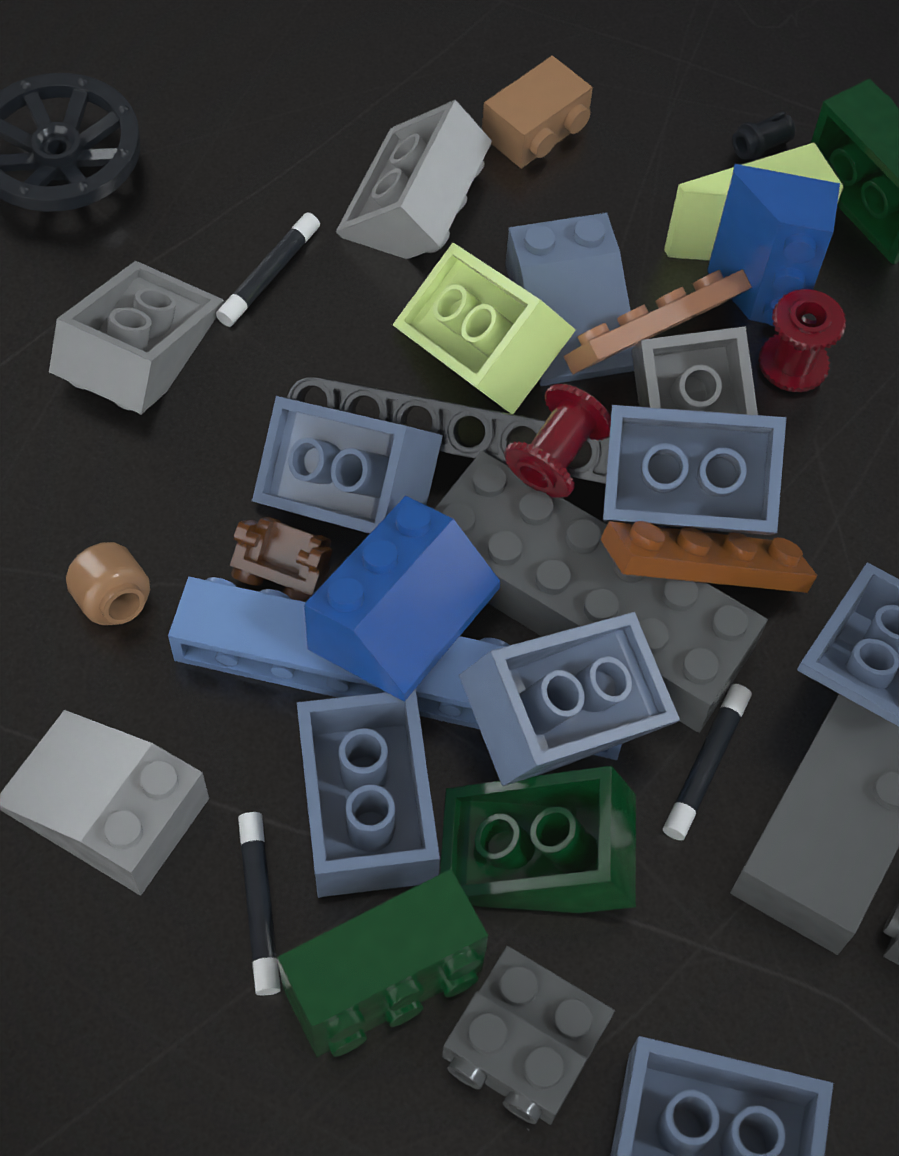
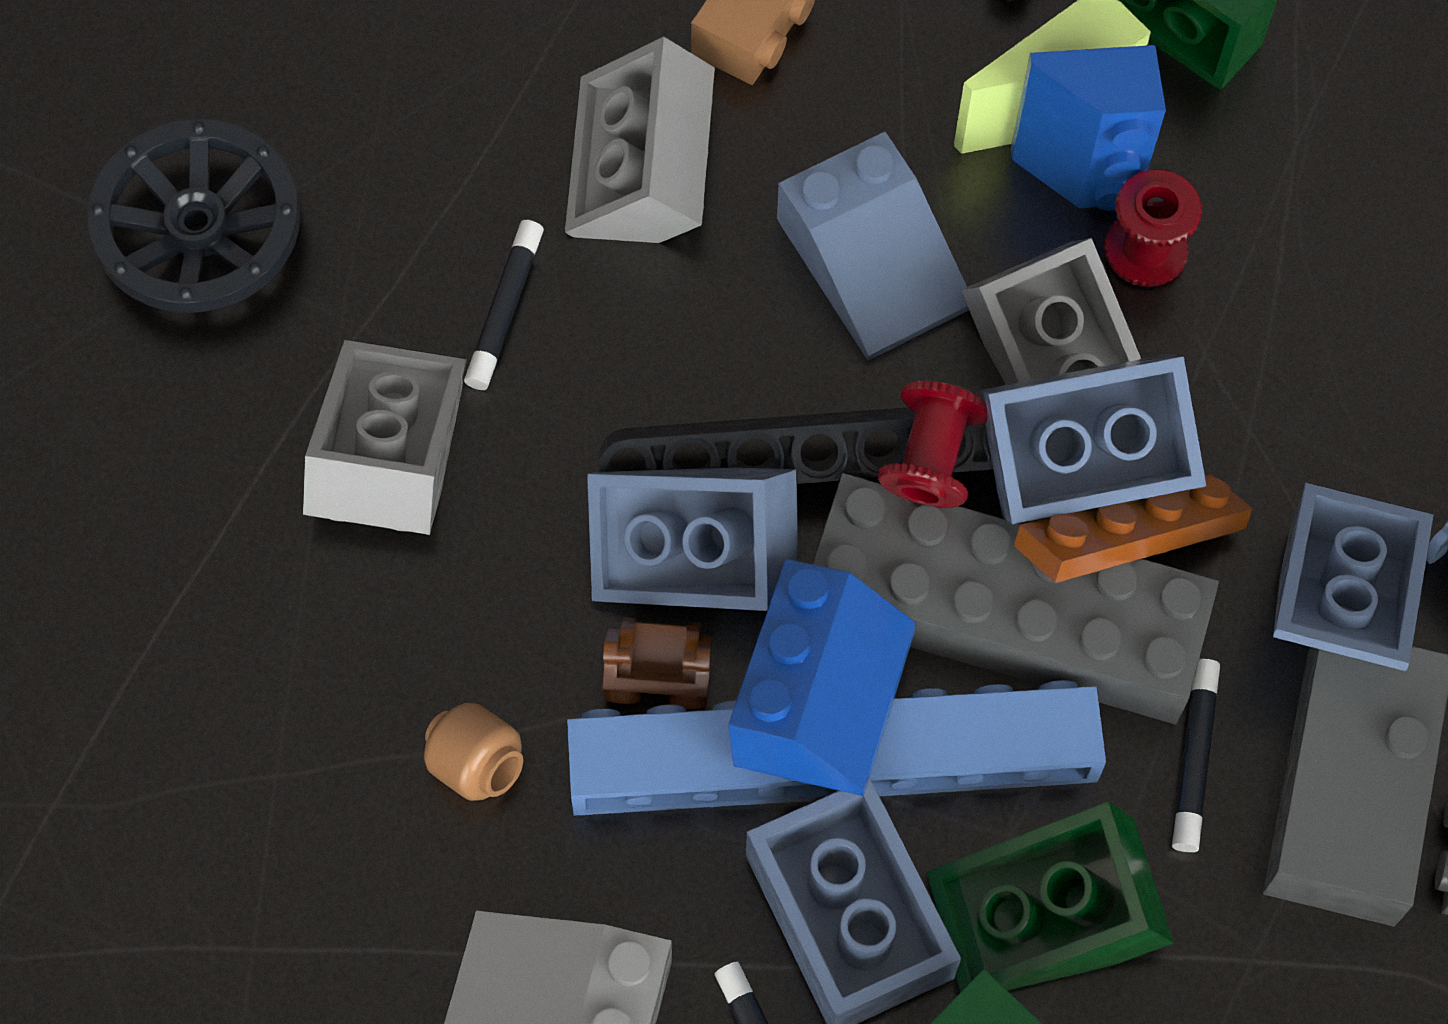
camera: 15 degrees left, 5 degrees up
yellowish green slope [393,243,576,414] -> none
sand blue slope [459,612,680,787] -> none
nougat plate [563,269,752,375] -> none

